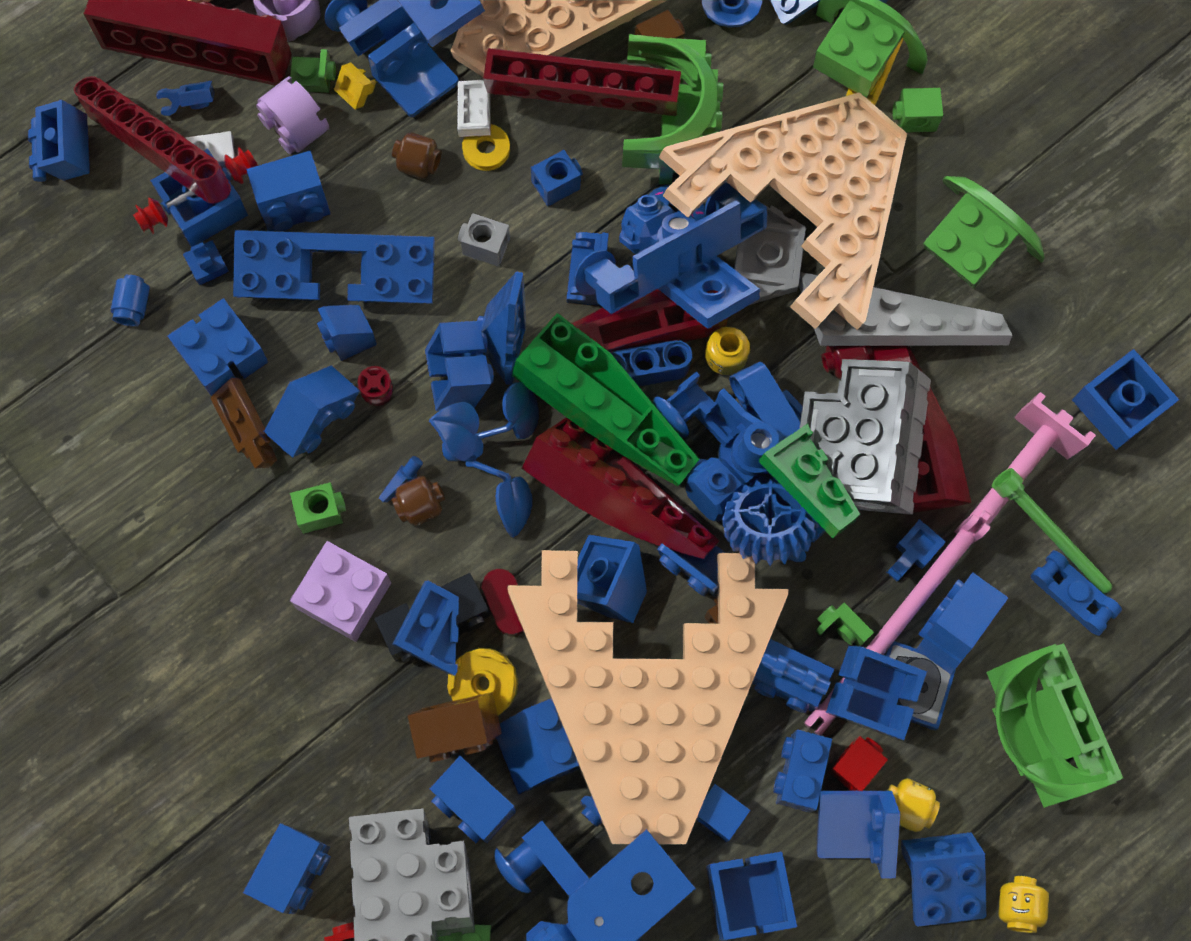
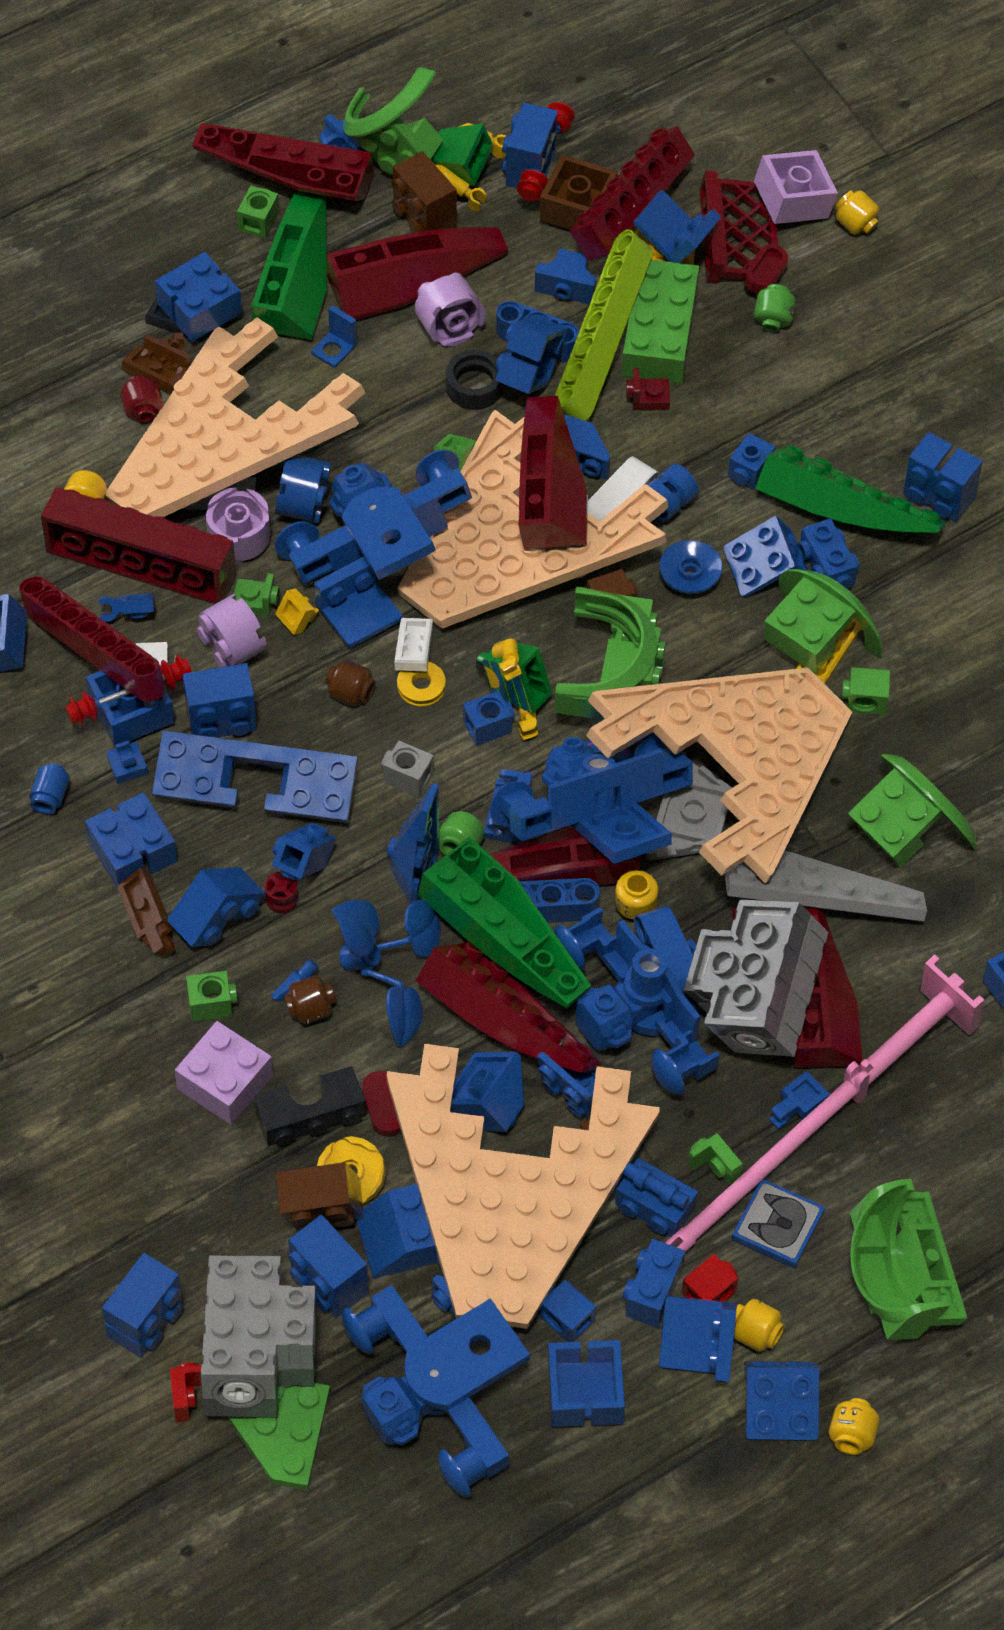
camera: 10 degrees right, 15 degrees down
blue slope [317,305,377,361] -> none
blue wing [392,580,459,676] -> none
blue piece [425,321,494,411] -> none
dark red brick [483,48,681,116] -> none
blue gear [722,479,819,566] -> none
green wing [759,424,861,538] -> none
blue piece [826,646,927,740] -> none
blue piece [916,572,1008,674] -> none
bright green piece [992,468,1112,594] -> none
blue plate [1031,550,1122,636] -> none
none -> blue brick [272,824,336,880]
none -> bright green head [439,811,485,855]
none -> torso [476,638,553,740]

